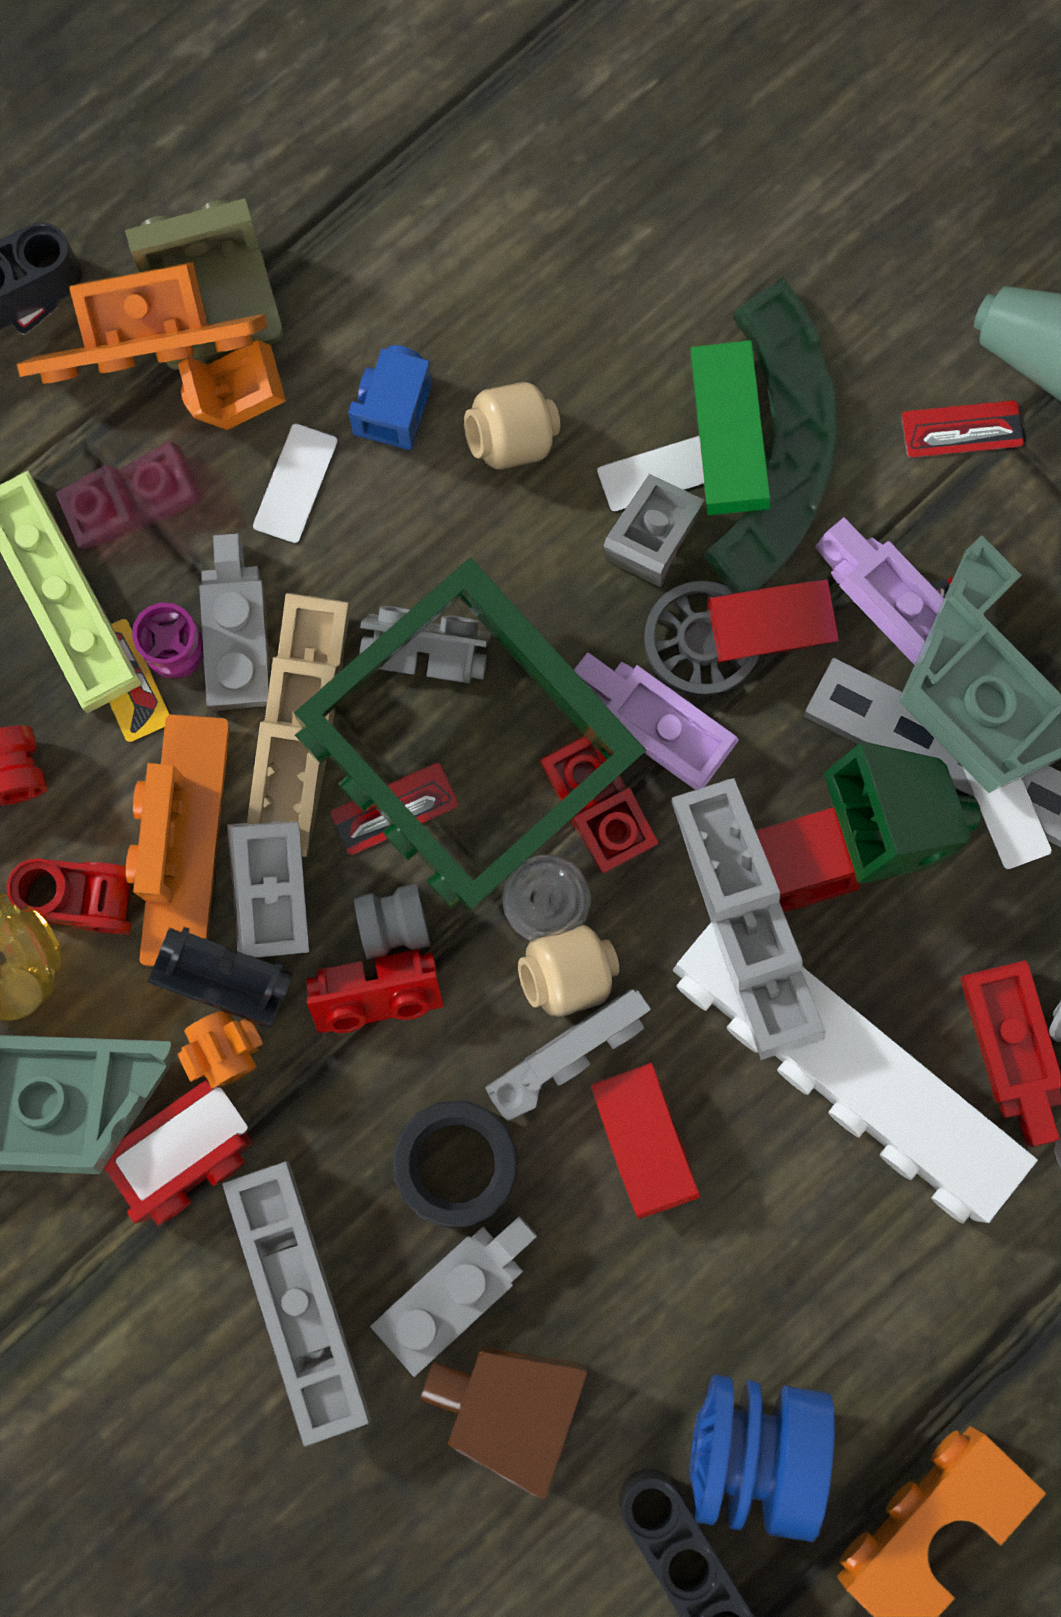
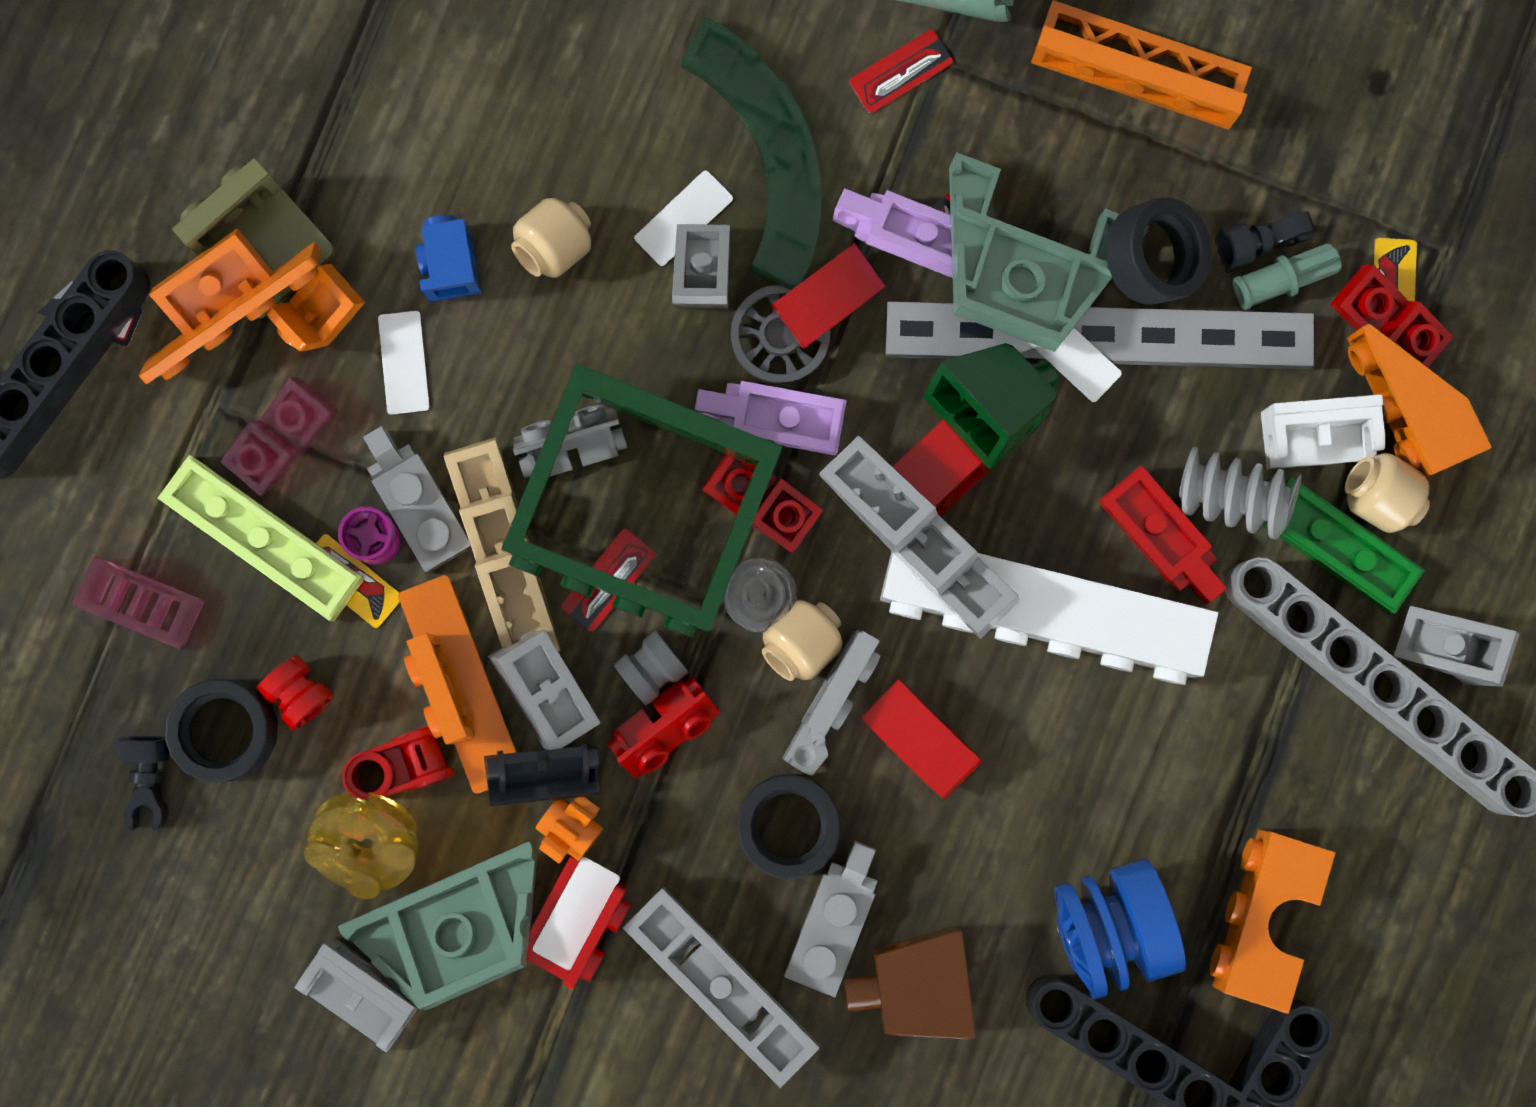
camera: 25 degrees left, 5 degrees up
green tile [690,340,770,516] -> none

